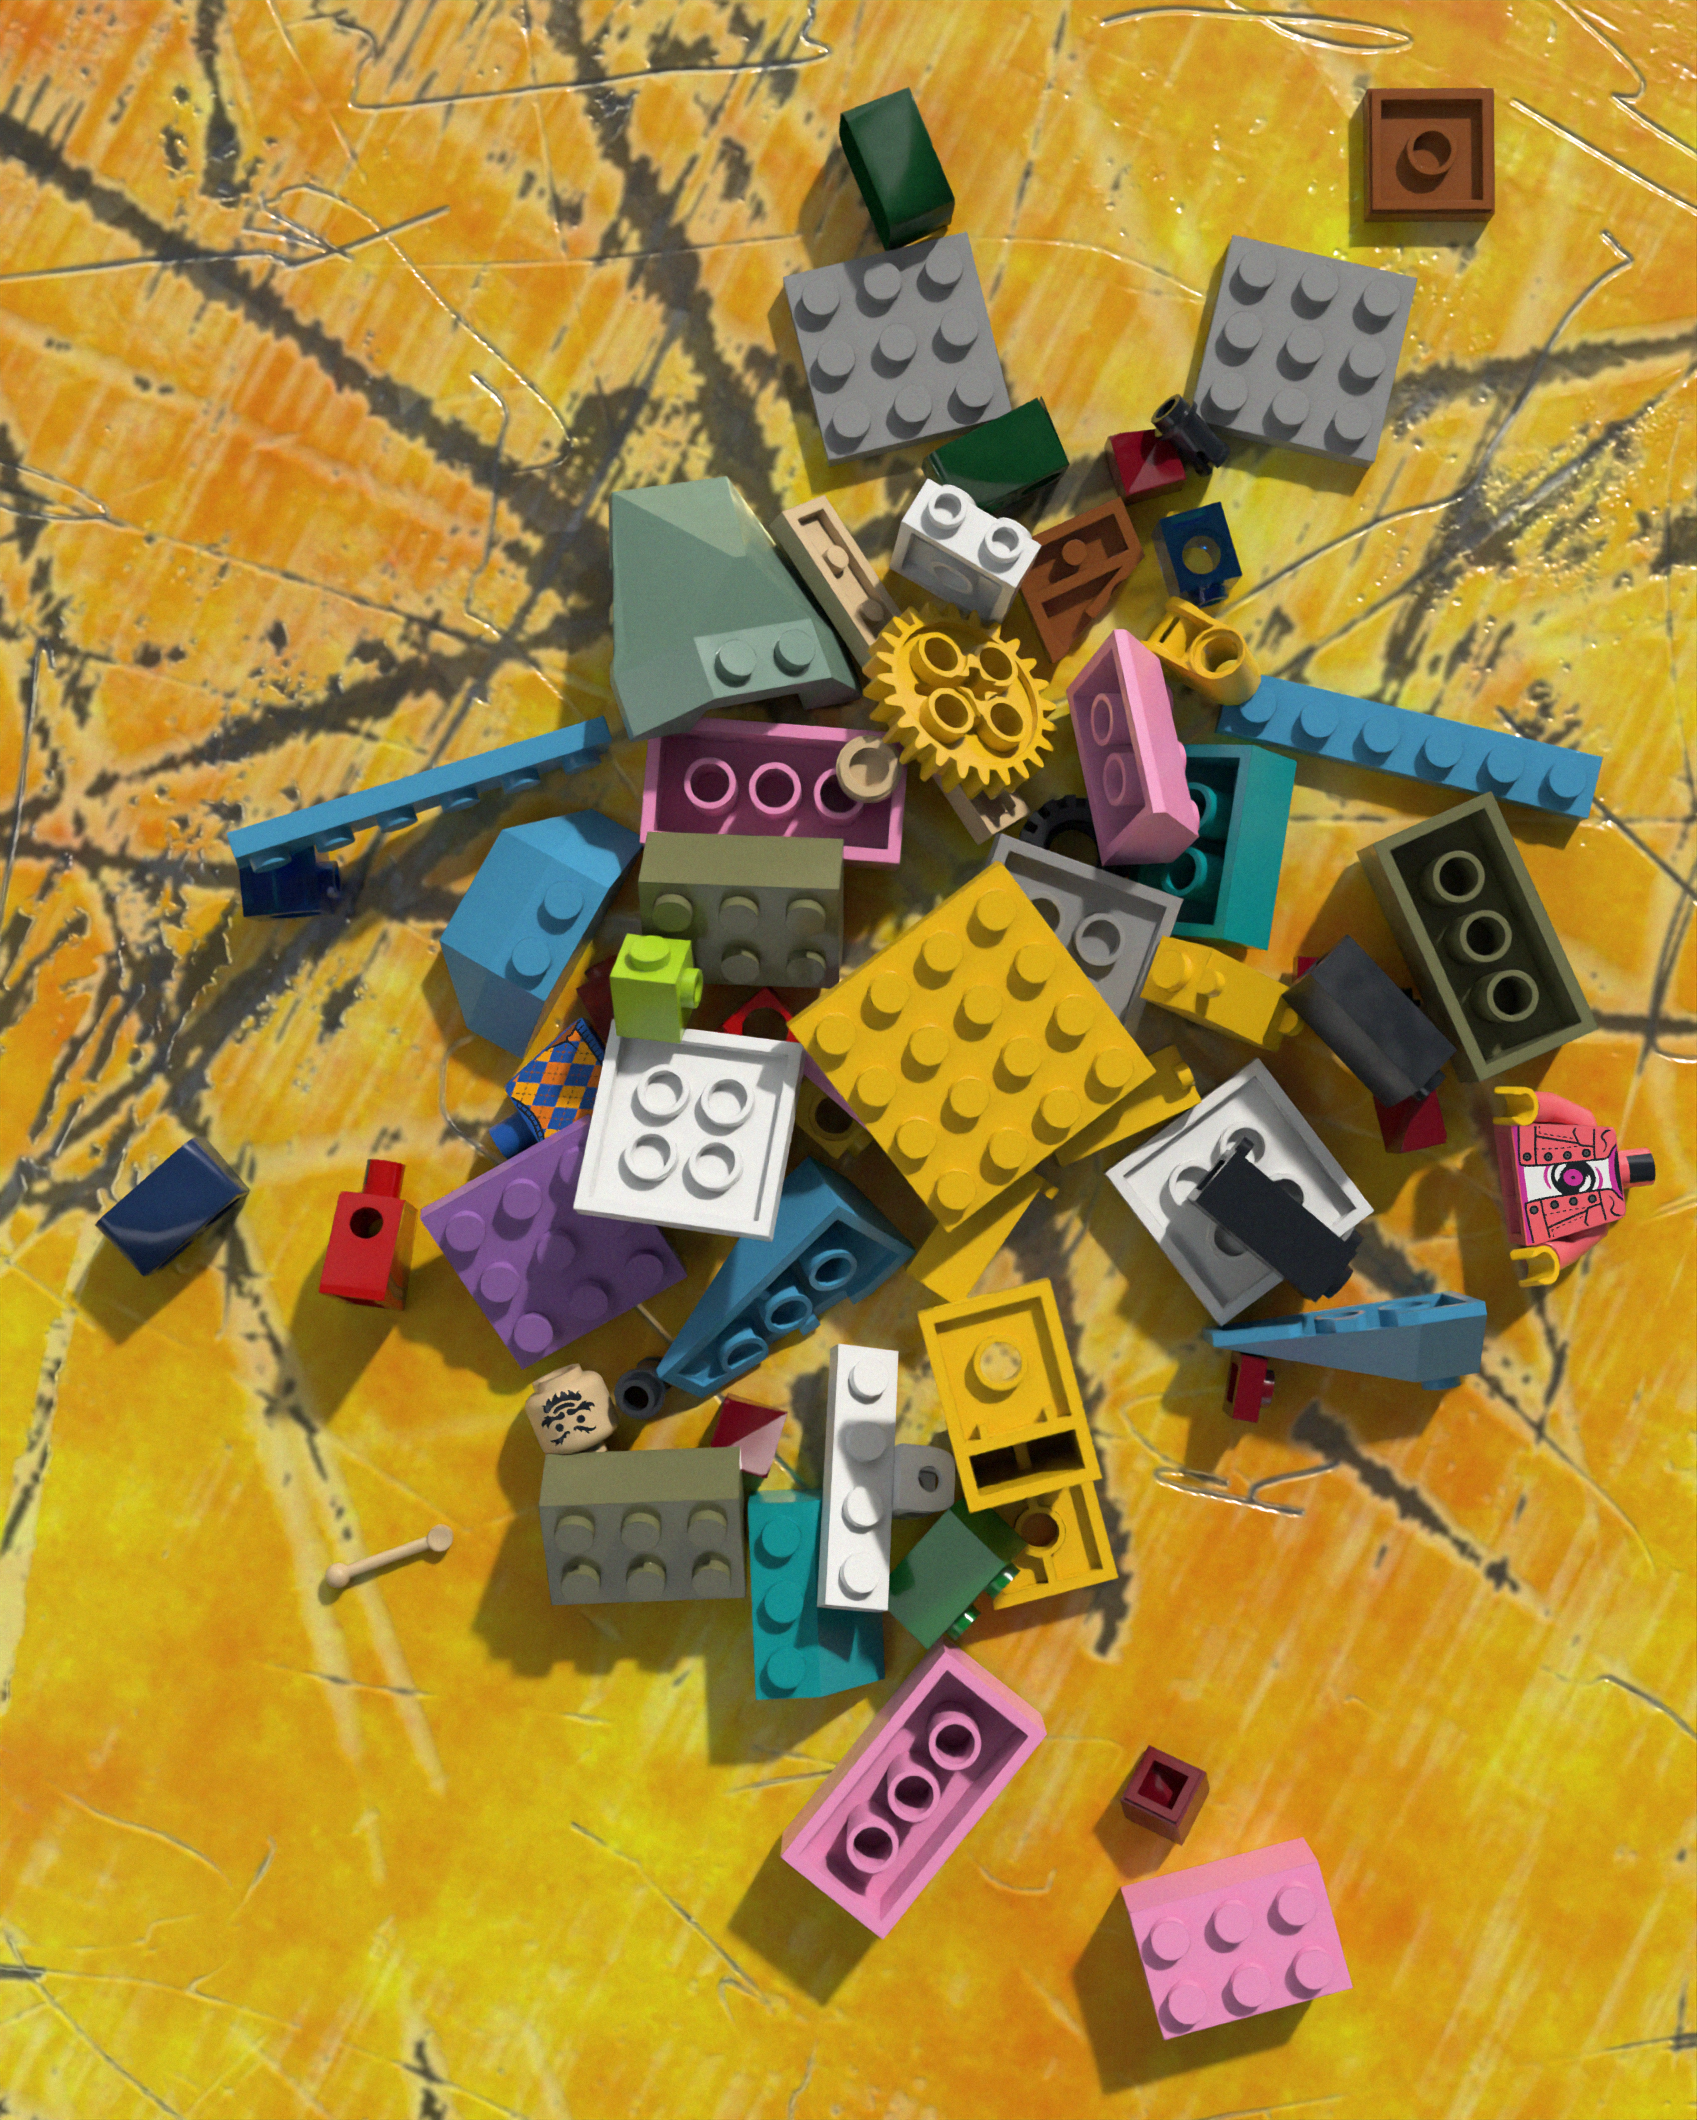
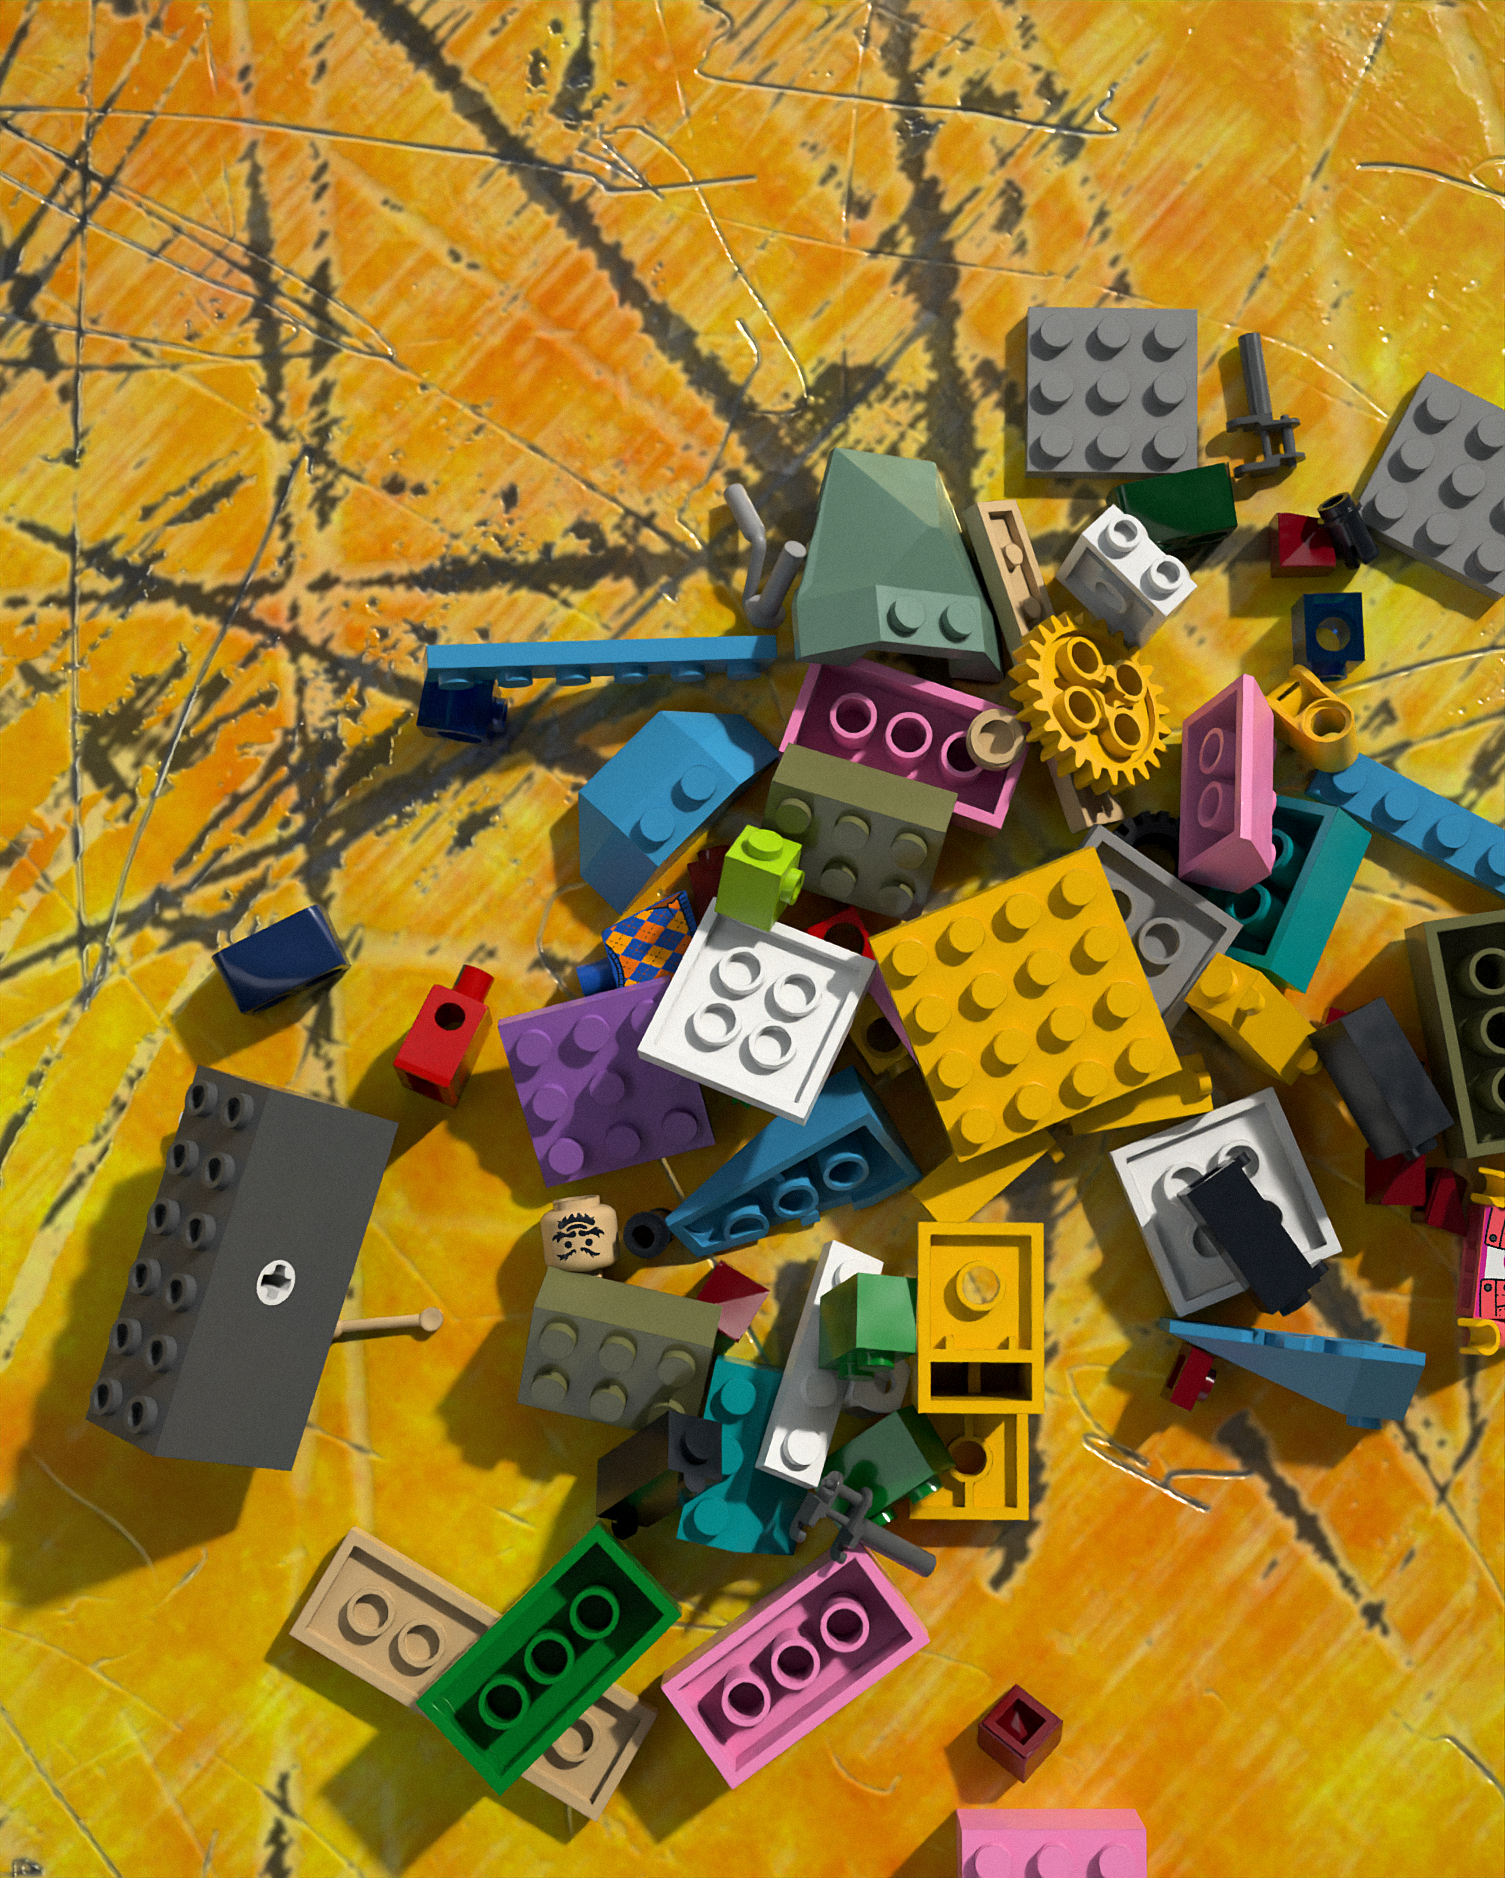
camera: 20 degrees right, 5 degrees down
dark green piece [839,87,955,252] -> none
dark orange wing [1018,496,1145,664] -> none
none -> dark grey piece [85,1065,399,1471]
none -> tan plate [289,1525,659,1822]
none -> green brick [415,1519,682,1796]
none -> black brick [596,1410,722,1540]
none -> light grey piece [723,483,806,629]
none -> dark grey piece [789,1470,936,1578]
none -> green piece [818,1272,917,1382]
none -> dark grey piece [1226,332,1306,479]
none -> dark red slope [1409,1167,1468,1238]

